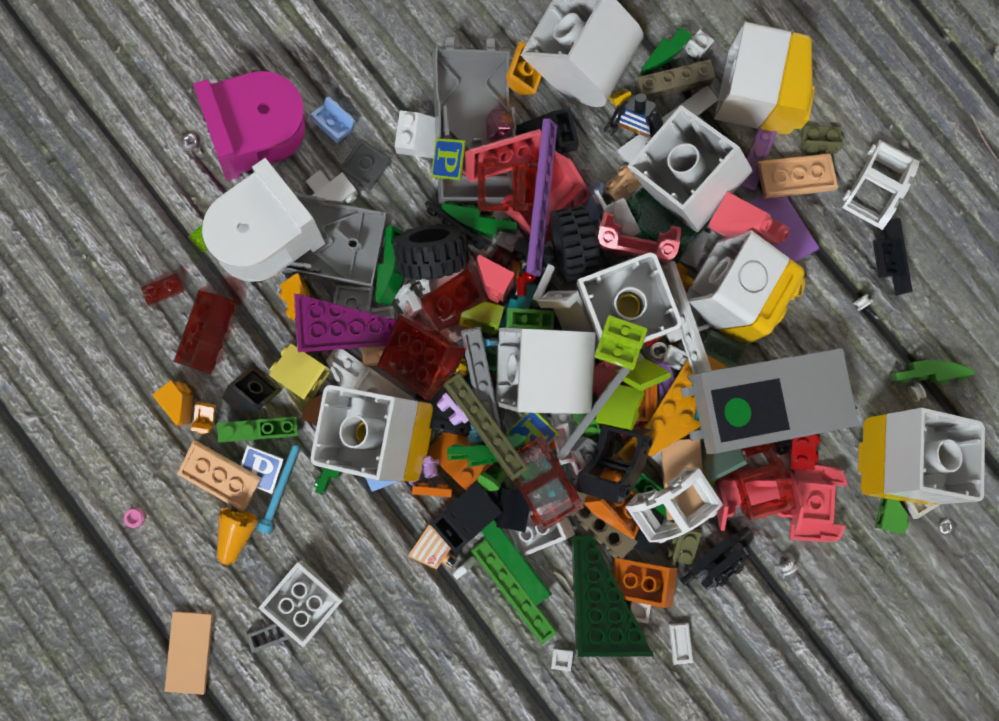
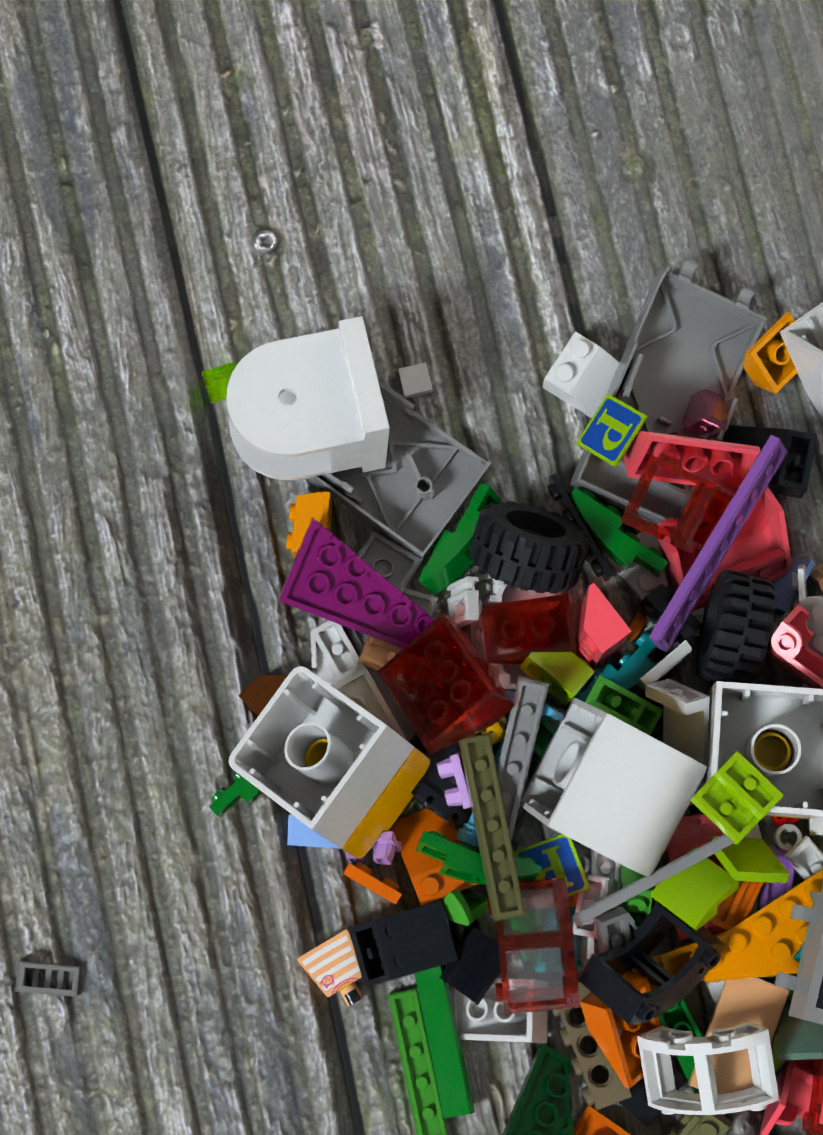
camera: 30 degrees right, 5 degrees down
clear red tile [141,273,185,306] -> none
light orange slope [152,380,194,427] -> none
clear red slope [173,290,236,374] -> none
light nougat tile [177,440,262,512] -> none
light orange bracket [190,402,216,434] -> none
dark pink piece [193,71,305,182] -> none
bright green slope [217,417,298,443] -> none
light orange cone [217,508,259,565] -> none
black slope [222,366,282,412] -> none
piece [241,445,284,494] -> none
medium azure piece [256,444,300,535] -> none
white slope [258,560,343,647] -> none
light yellow slope [269,343,332,401] -> none
light blue bracket [309,97,355,143] -> none
white slope [312,173,358,205] -> none
dark grey tile [339,139,392,191] -> none
white tile [452,557,477,579] -> none
clear red slope [490,246,515,269] -> none
red arm [517,271,536,297] -> none

